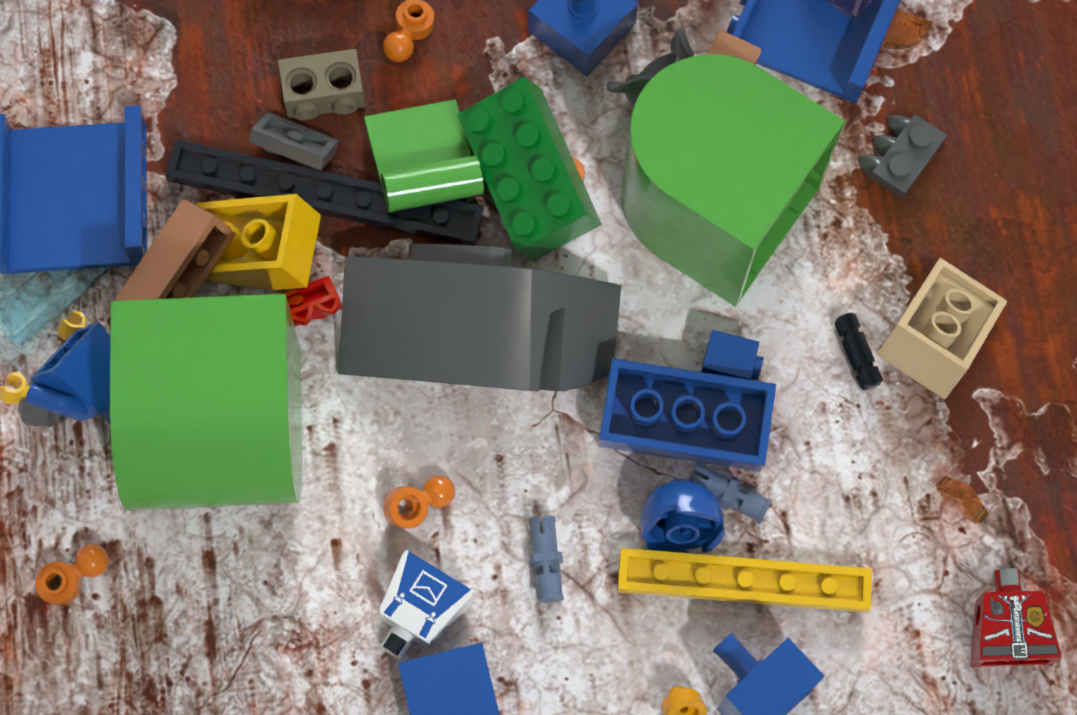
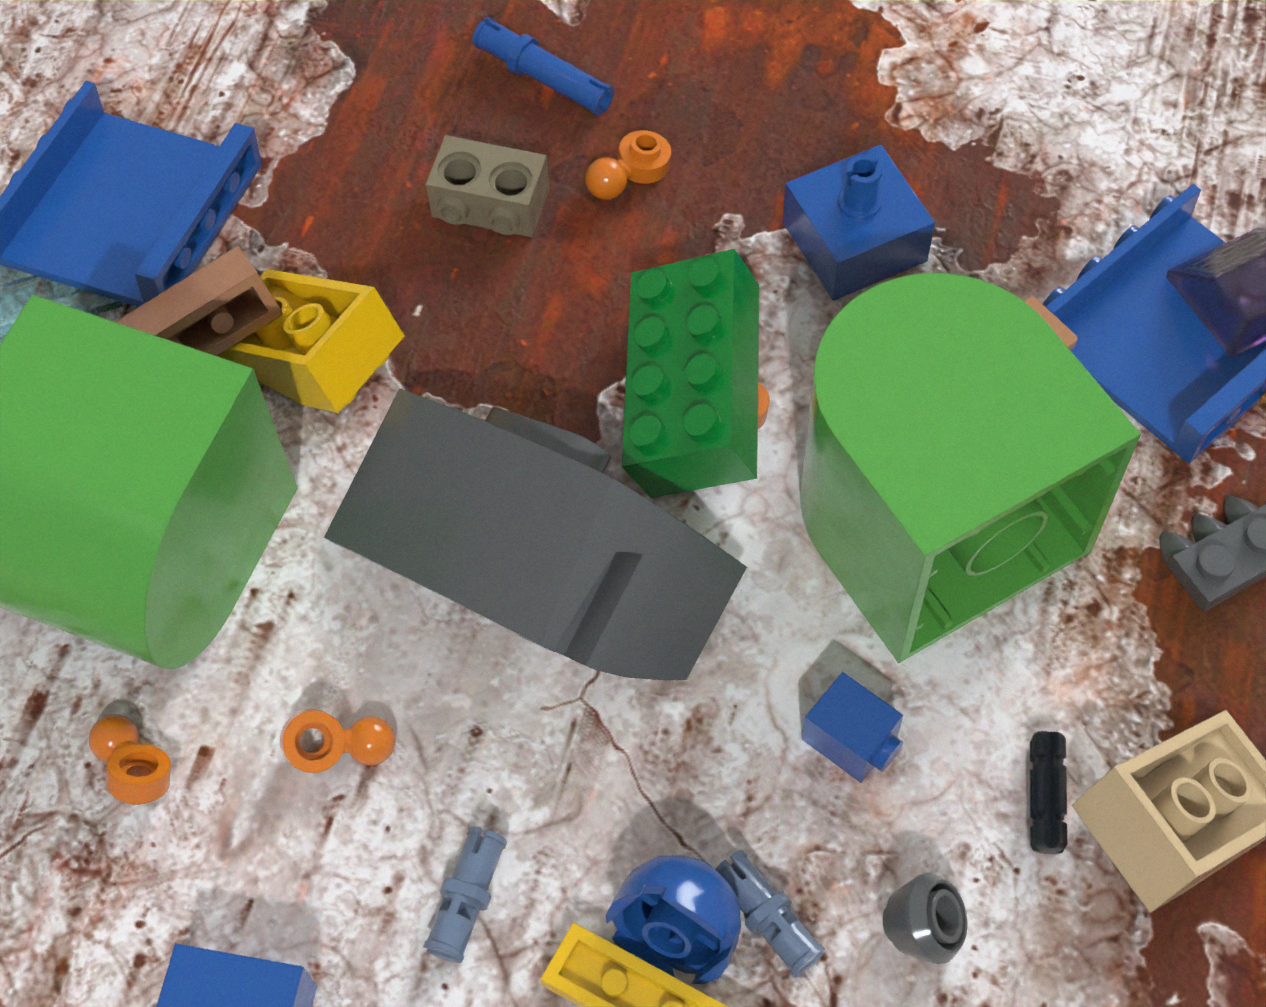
camera: 30 degrees right, 10 degrees down
black plate [165,140,484,246] -> none
dark grey plate [249,112,339,171] -> none
red plate [282,276,342,327] -> none
bright green door [364,99,484,213] -> none
torso [378,550,475,660] -> none
blue brick [598,358,777,472] -> none
none -> orange plate [89,714,171,805]
none -> dark grey cone [882,872,967,964]

